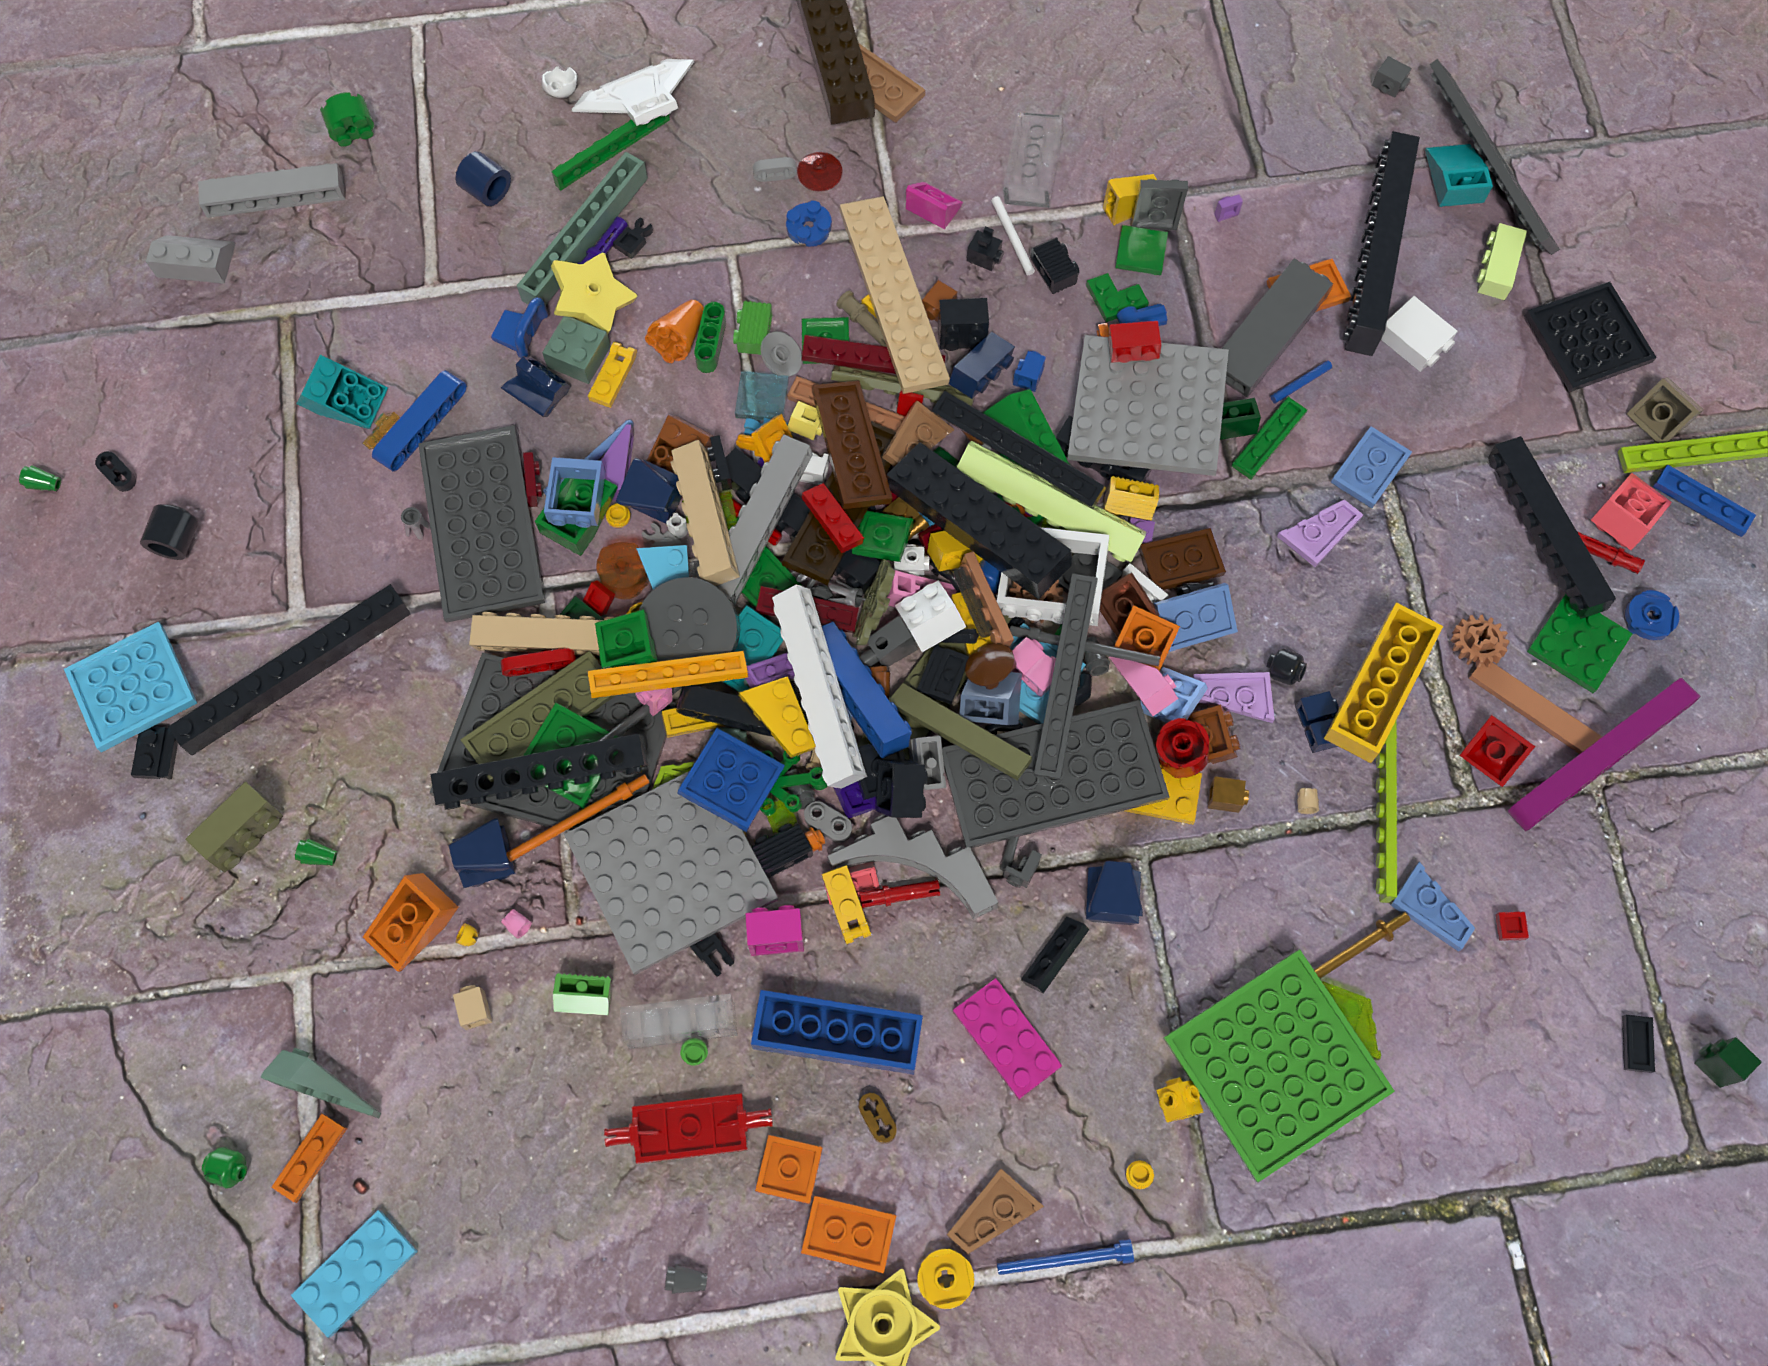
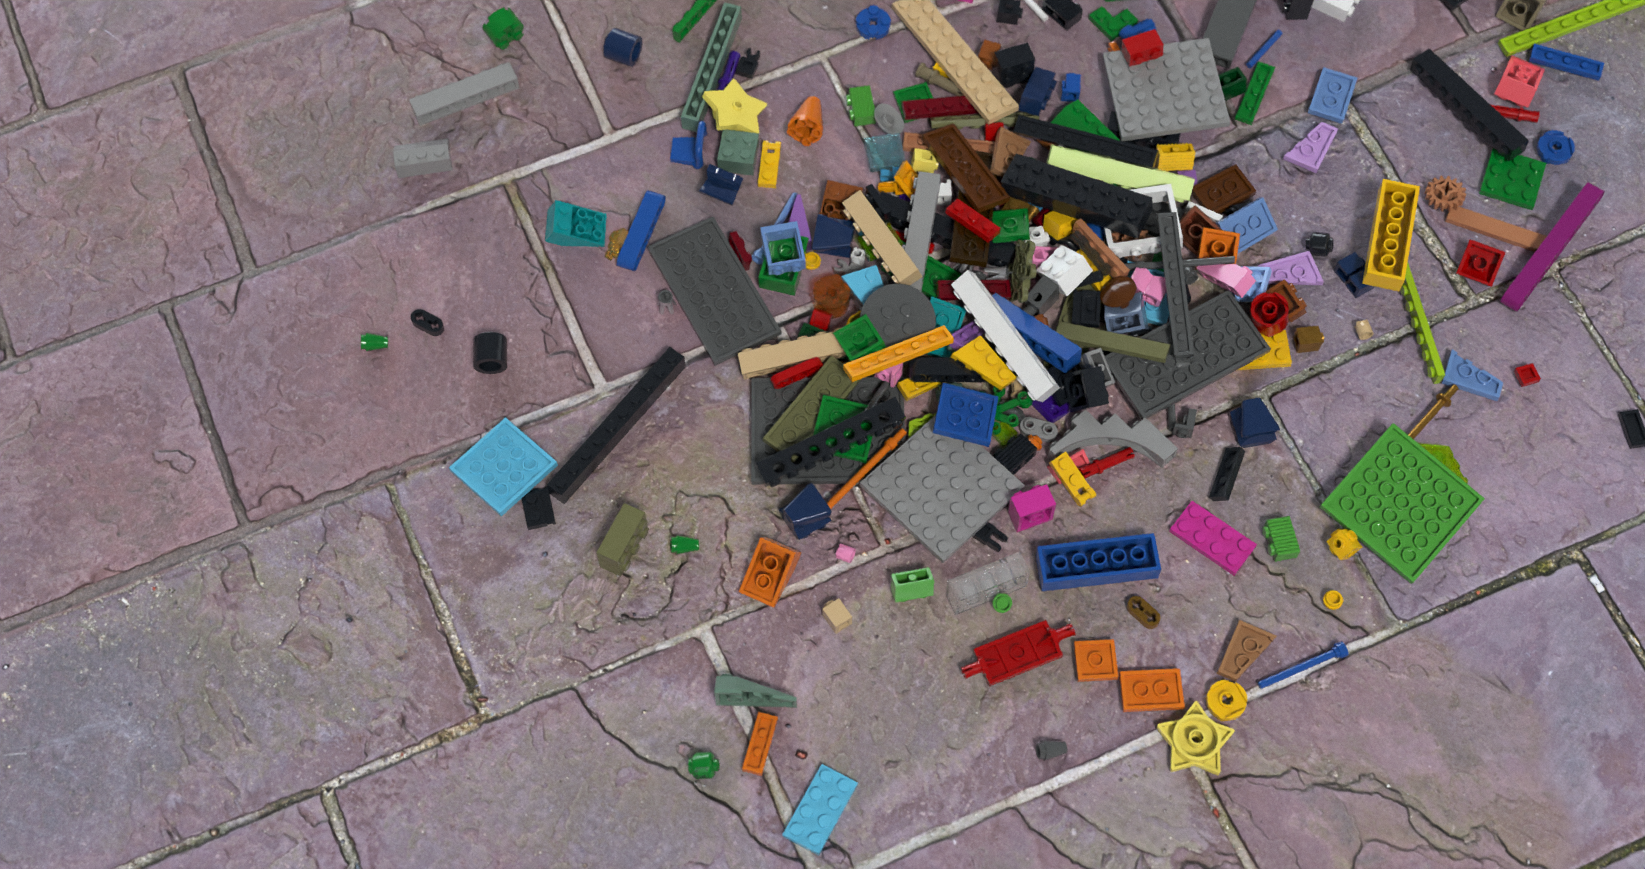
camera: 15 degrees left, 5 degrees down
yellow hinge [455,923,478,946] -> none
green beam [694,302,726,373] -> none
none -> bright green brick [1262,516,1300,562]

